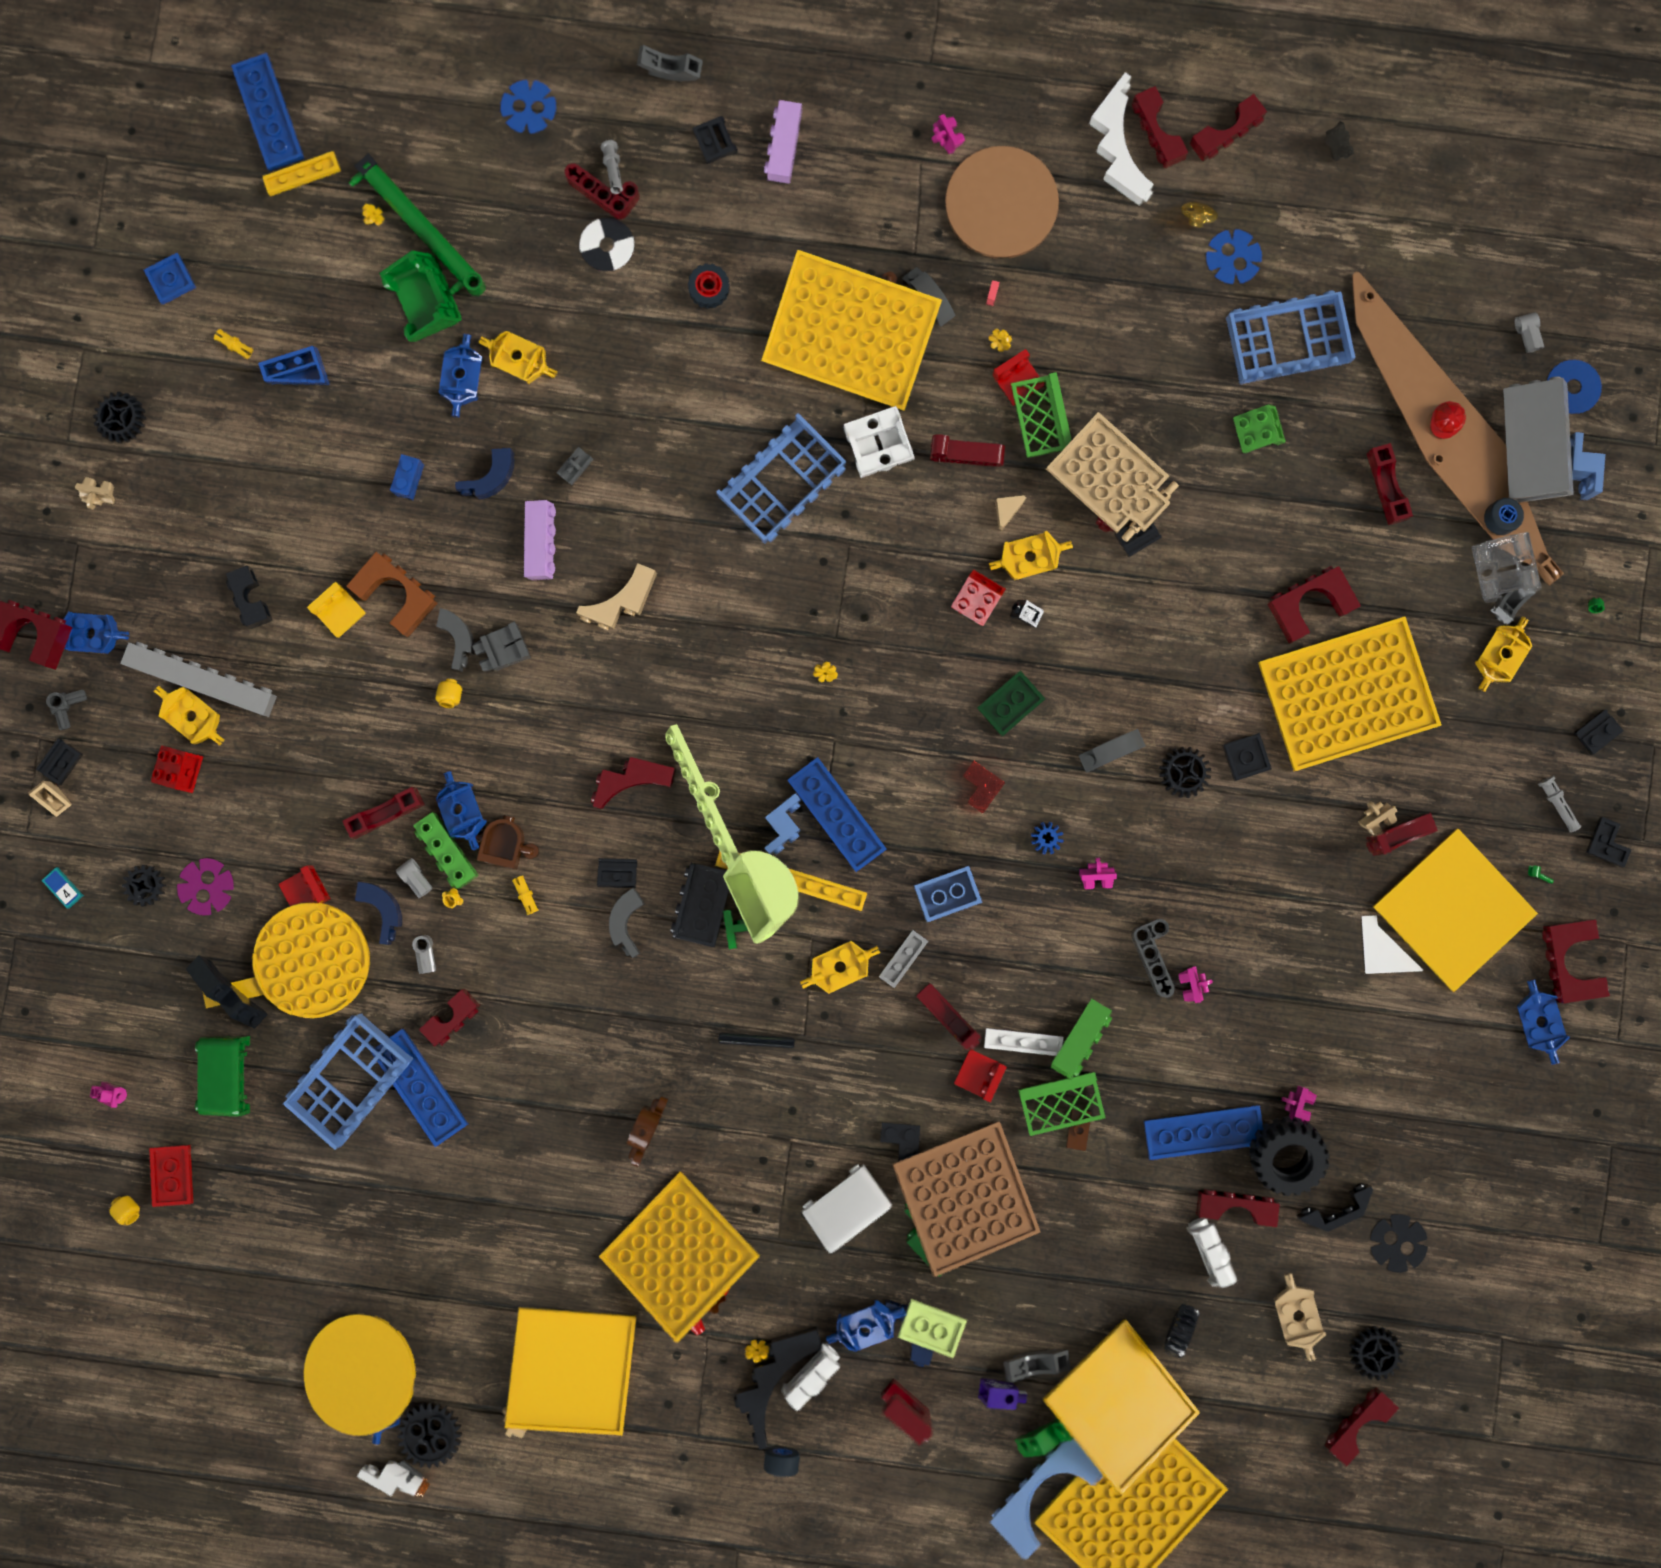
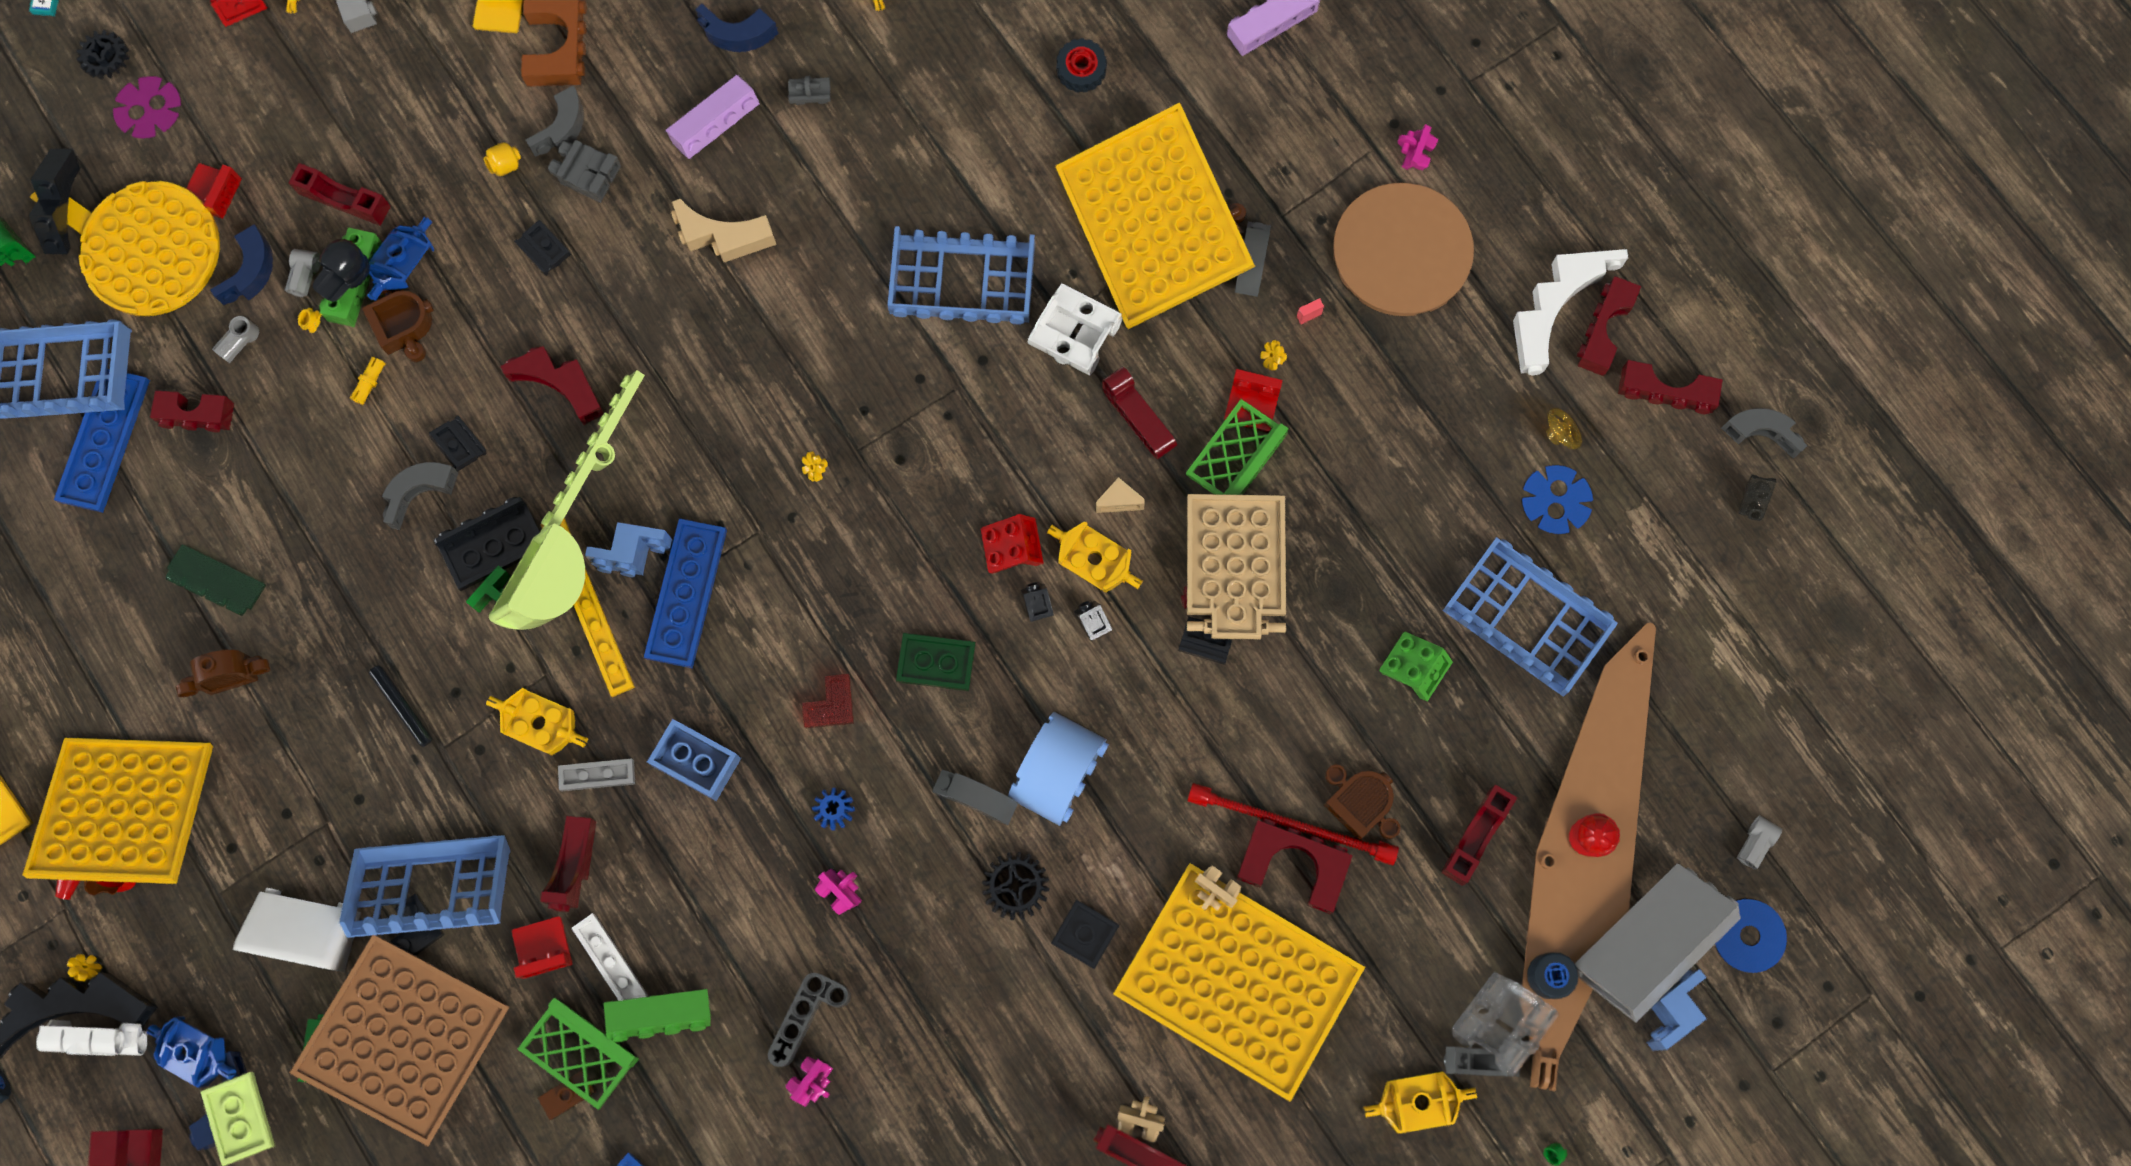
camera: 45 degrees right, 10 degrees down
none -> clear green windscreen [166,544,266,616]
none -> black piece [313,239,370,302]
none -> medium blue window [339,835,510,938]
none -> black plate [514,219,571,276]
none -> light blue cylinder [1008,712,1109,826]
none -> bracket [1074,600,1112,641]
none -> red hose [1187,783,1399,866]
none -> tan hips [1195,865,1241,911]
none -> reddish brown piece [1324,764,1401,841]
none -> dark grey arch [1721,408,1808,459]

